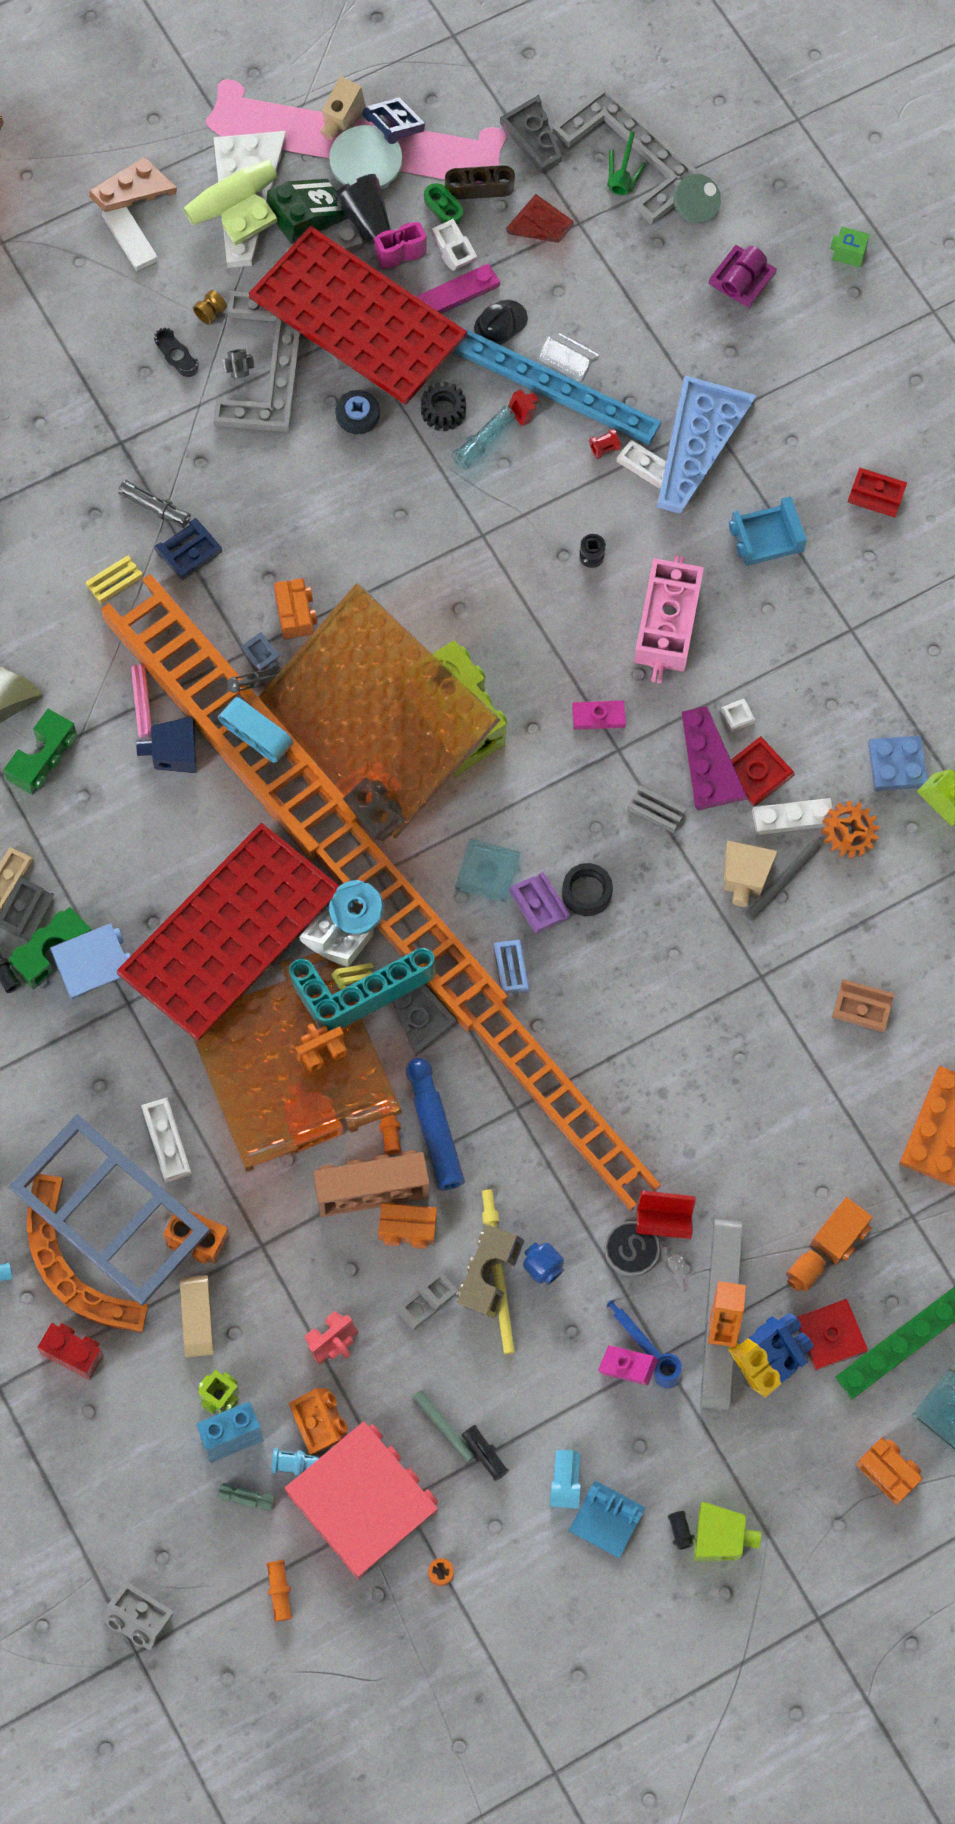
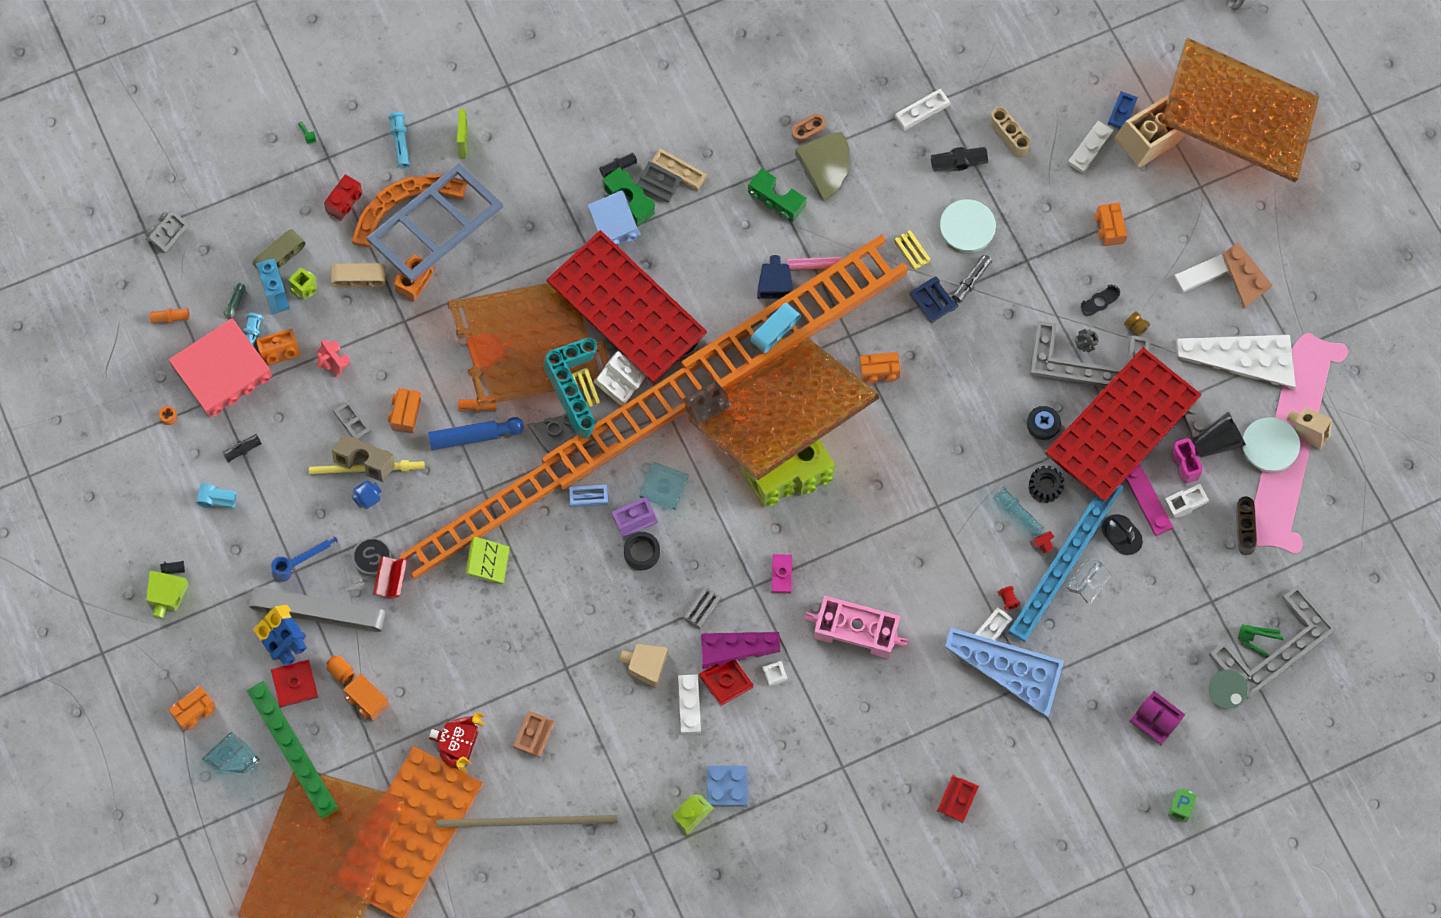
camera: 95 degrees right, 0 degrees up
white tile [141,1097,192,1183] -> none
yellowish green plate [183,160,278,246] -> none
dark grey piece [227,666,291,693] -> none
sand blue bracket [240,632,280,671] -> none
dark green slope [266,179,348,244] -> none
orange hips [296,1023,347,1072] -> none
nougat brick [313,1150,429,1218] -> none
medium azure plate [329,880,384,935] -> none
dark blue plate [362,97,425,144] -> none
sand green bar [413,1391,476,1463] -> none
green plate [424,183,463,224] -> none
dark grey wing [500,95,562,173] -> none
clear red wing [506,194,574,243] -> none
dark azure hinge [569,1480,646,1558] -> none
black wheel [579,534,606,568] -> none
dark pink plate [598,1345,658,1386] -> none
orange brick [708,1281,746,1347] -> none
dark azure panel [729,496,807,566] -> none
dark grey bar [745,839,821,920] -> none
orange gear [821,801,880,859] -> none
none -> olive beam [252,229,306,270]
none -> red torso [429,712,486,773]
none -> lime tile [465,536,510,584]
none -> light aqua tile [940,199,996,253]
none -> orange brick [1094,202,1127,246]

